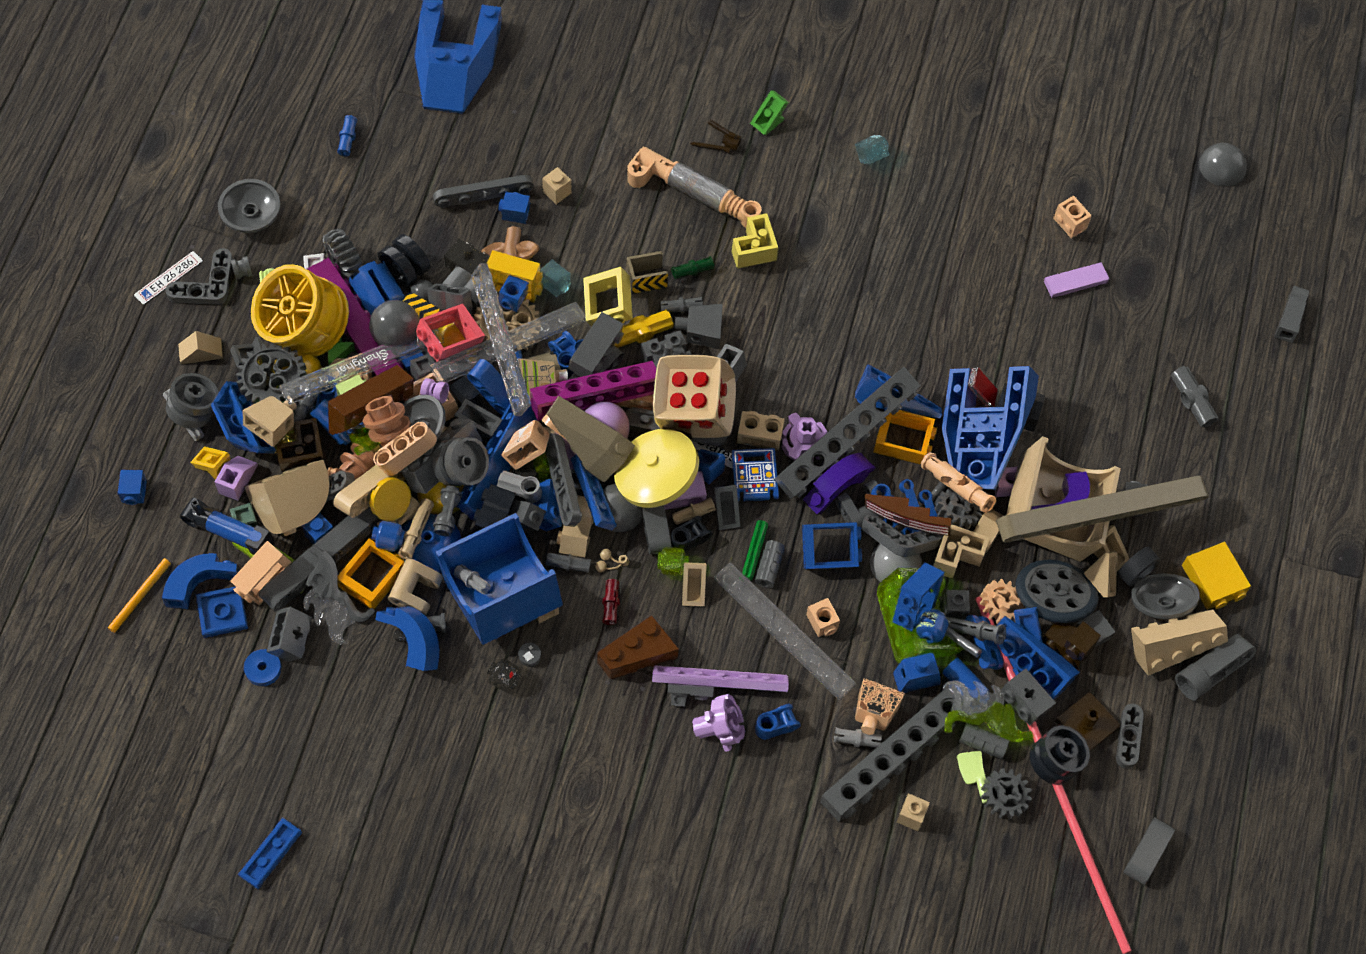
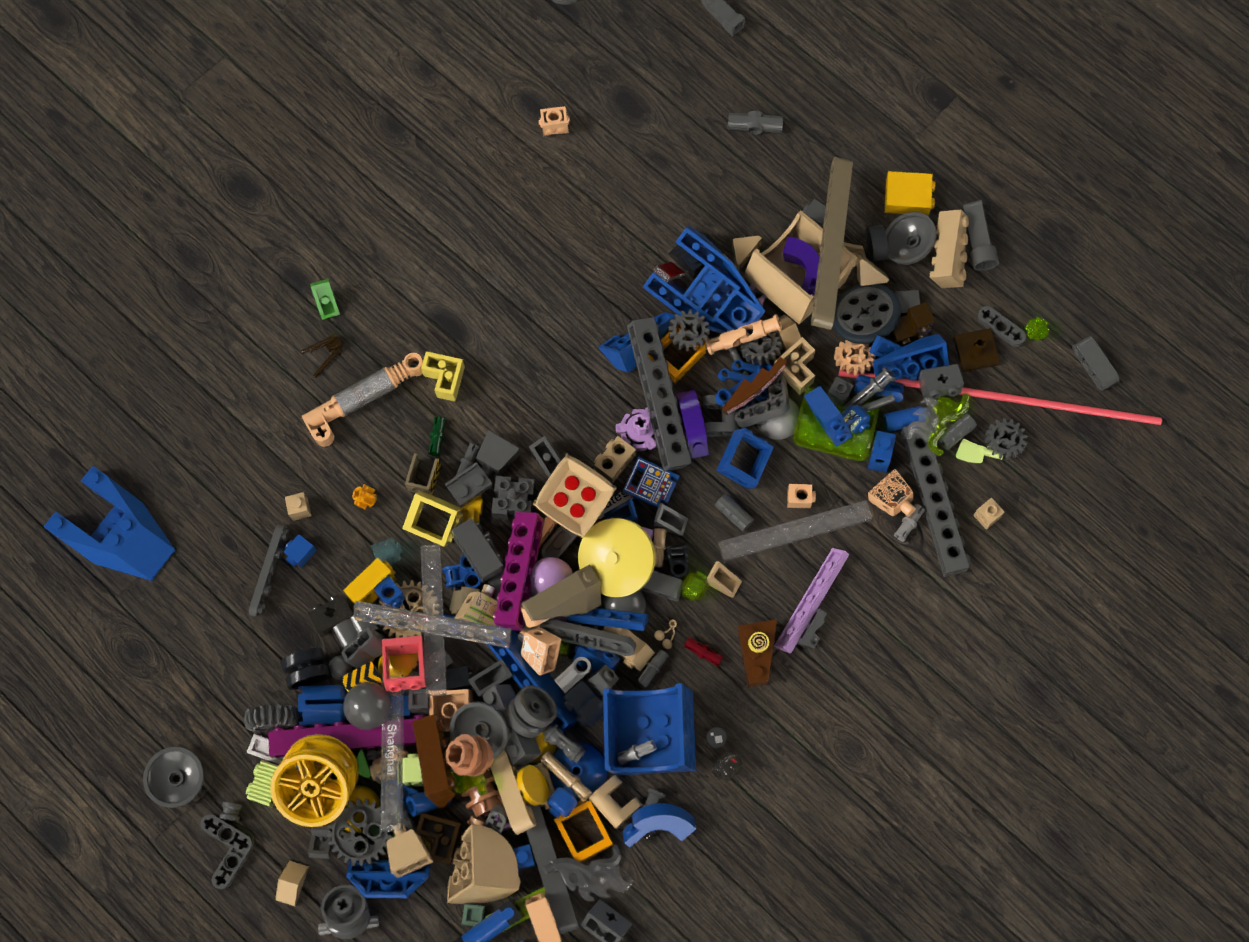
camera: 55 degrees left, 10 degrees up
white sticker [134,251,203,304] -> none
yellow slope [190,447,231,480] -> none
lavender slope [215,456,258,501] -> none
blue pin [337,115,357,156] -> none
light nougat beam [373,422,437,476] -> none
lavender wheel [420,378,449,404] -> none
blue beam [467,359,521,416] -> none
medium nougat plant [482,226,540,260] -> none
lavender piece [693,694,745,752] -> none
green axle [741,520,768,581] -> none
blue piece [755,704,801,740] -> none
clear light blue brick [855,135,889,164] -> none
black wheel [1029,725,1090,785] -> none
lavender tile [1044,262,1109,298] -> none
none -> light orange gear [352,484,377,510]
none -> dark grey plate [445,462,493,508]
none -> dark grey gear [668,310,710,351]
none -> tan slope [732,236,762,272]
none -> tile [748,632,769,653]
none -> clear neon green gear [1025,316,1050,341]

